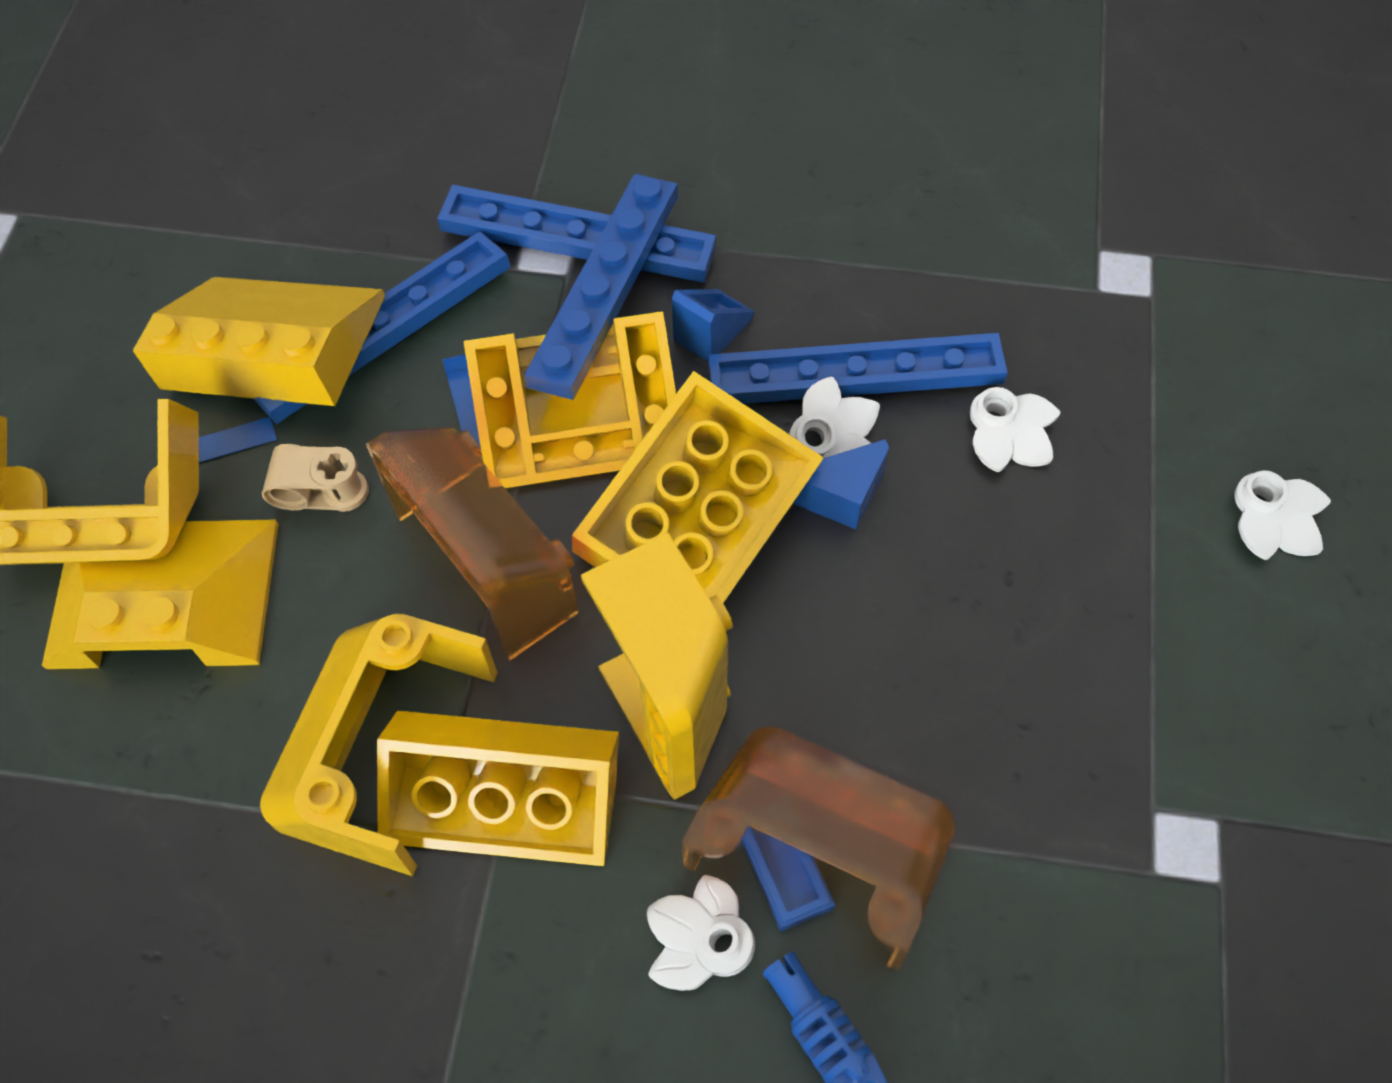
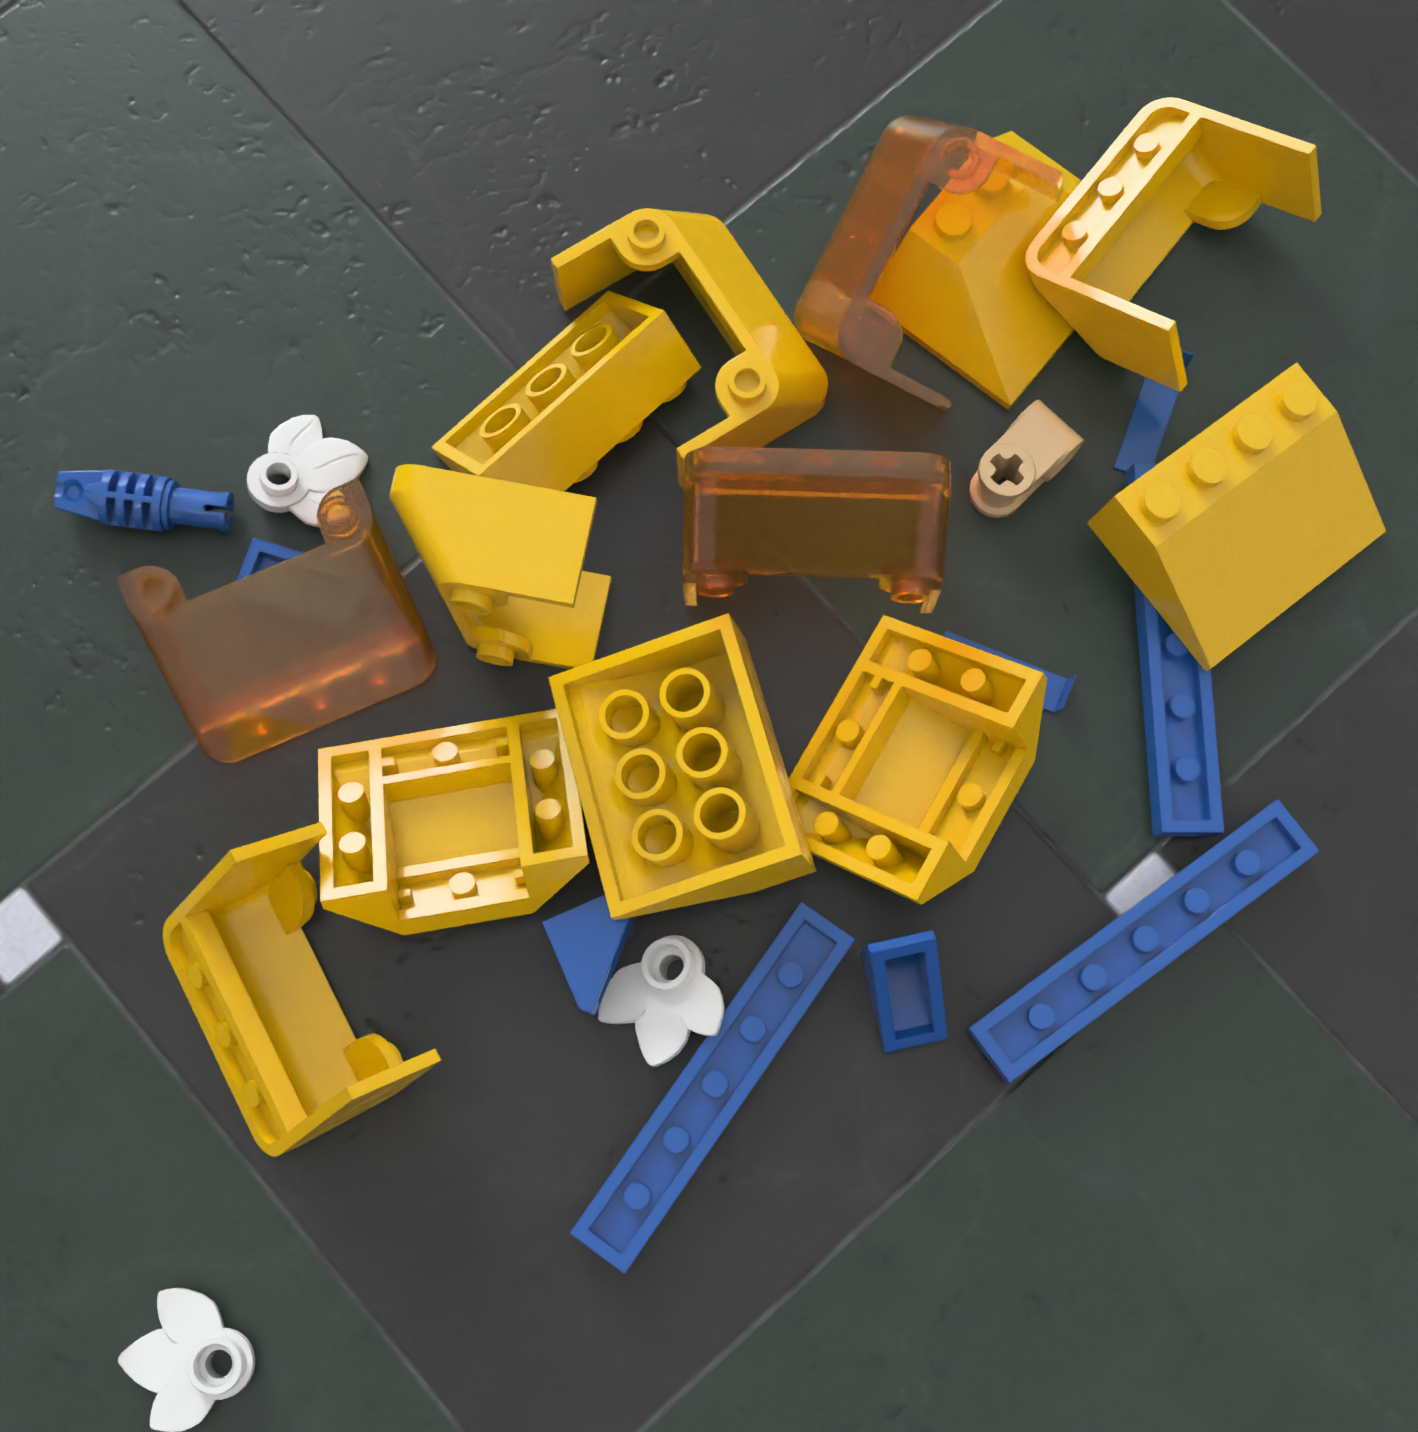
camera: 130 degrees right, 15 degrees up
blue plate [524,174,678,400] -> none
white plate [970,387,1060,472] -> none
none -> yellow windscreen [163,822,441,1157]
none -> yellow slope [318,709,589,936]
none -> clear orange windscreen [794,115,1064,414]

